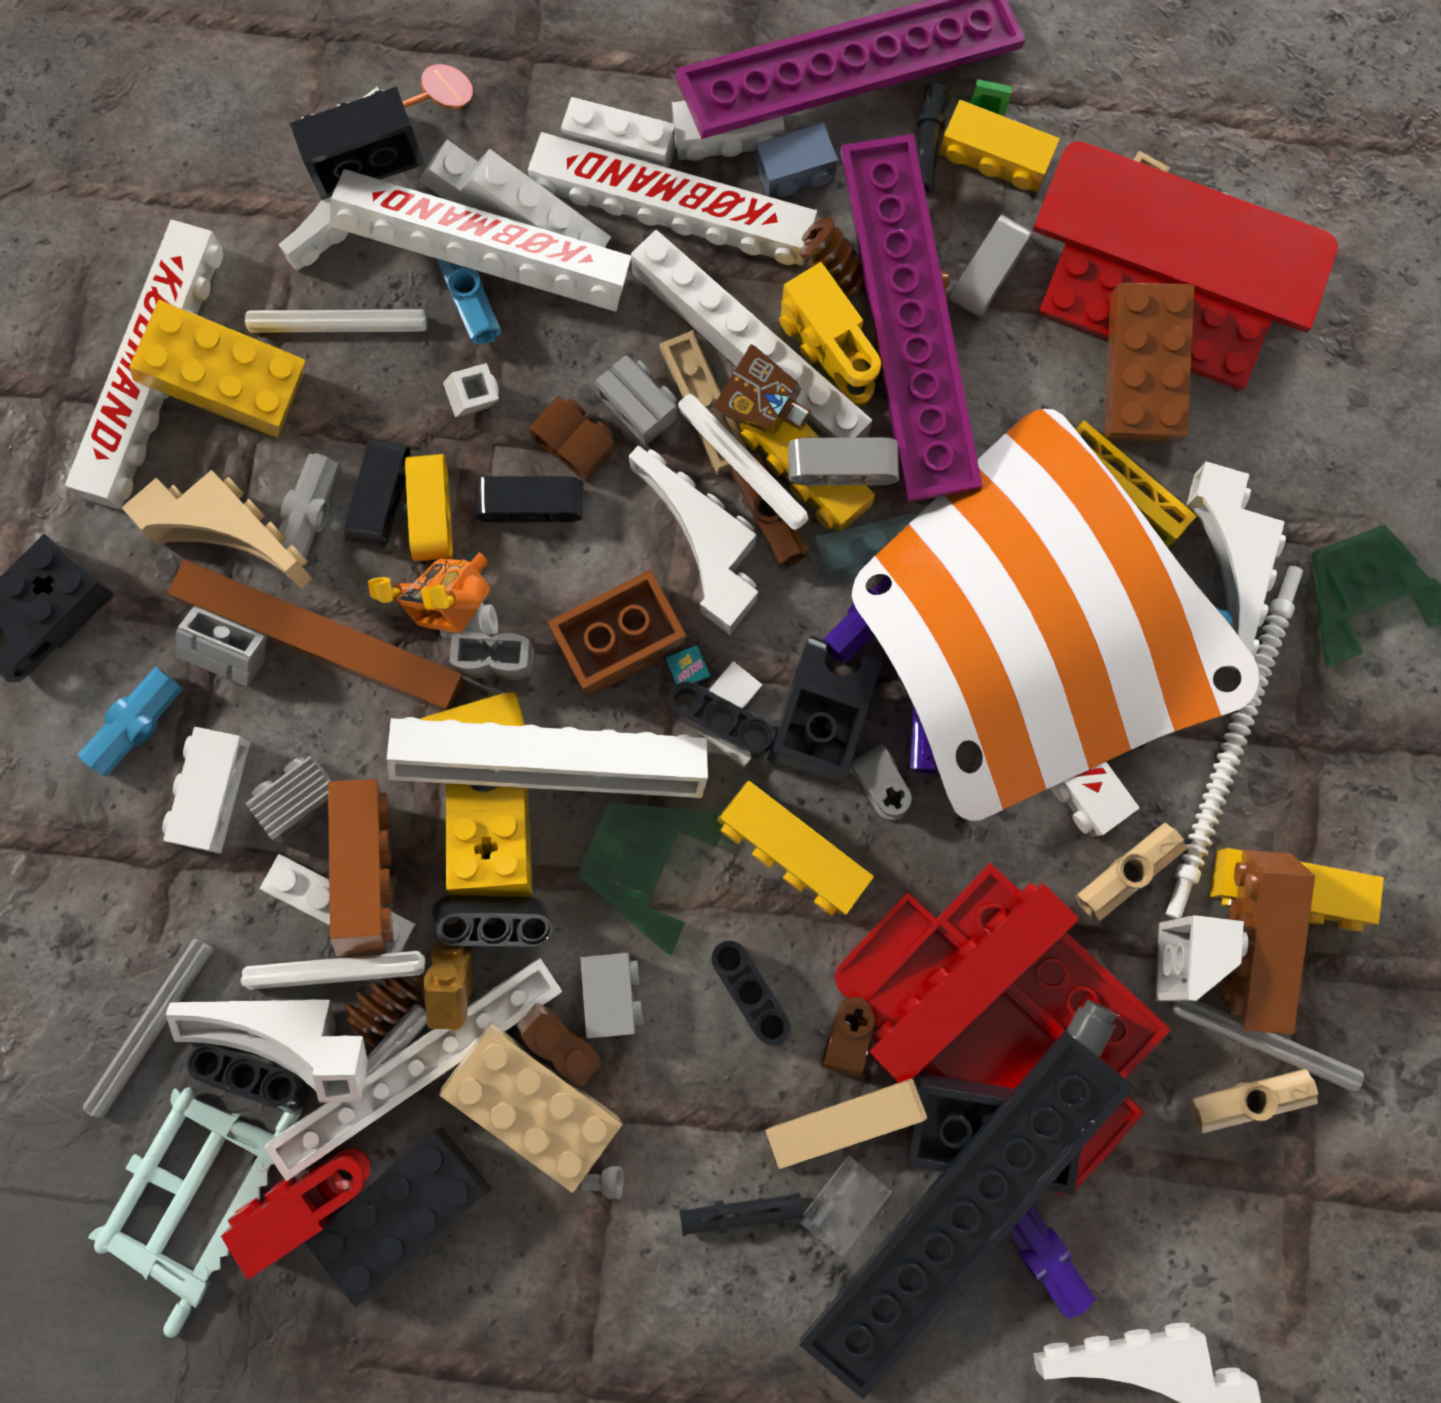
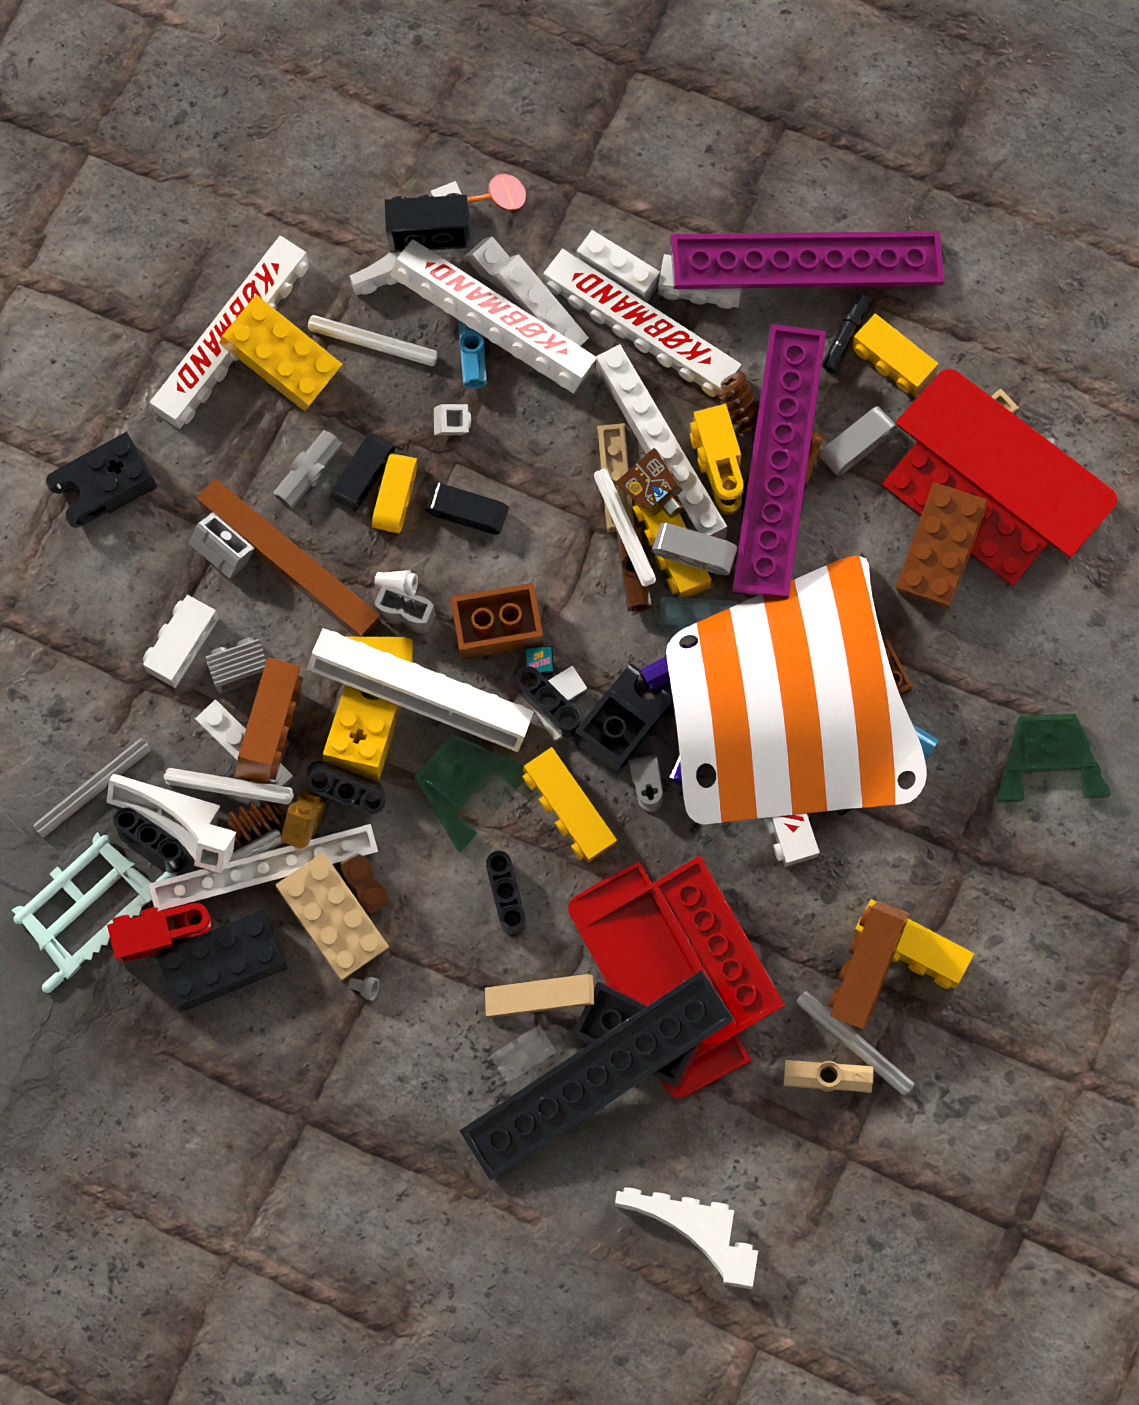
camera: 25 degrees right, 5 degrees down
dark azure piece [78,666,184,777] -> none
tan arch [121,470,313,589] -> none
orange torso [368,549,490,633] -> none
reddish brown brick [529,396,615,482] -> none
light grey brick [580,953,643,1039] -> none
light grey brick [594,356,678,445] -> none
white arch [629,446,758,635] -> none
black pin [679,1193,804,1236] -> none
sand blue brick [755,123,838,198] -> none
reddish brown piece [821,996,875,1079] -> none
red brick [869,881,1079,1083] -> none
green tile [971,79,1012,117] -> none
dark purple piece [1009,1205,1096,1320] -> none
dark grey brick [1067,999,1117,1057] -> none
yellow fence [1075,420,1197,548] -> none
tan piece [1075,822,1187,922] -> none
white slope [1154,915,1248,1002] -> none
white hose [1165,566,1303,919] -> none
white arch [1186,461,1286,670] -> none

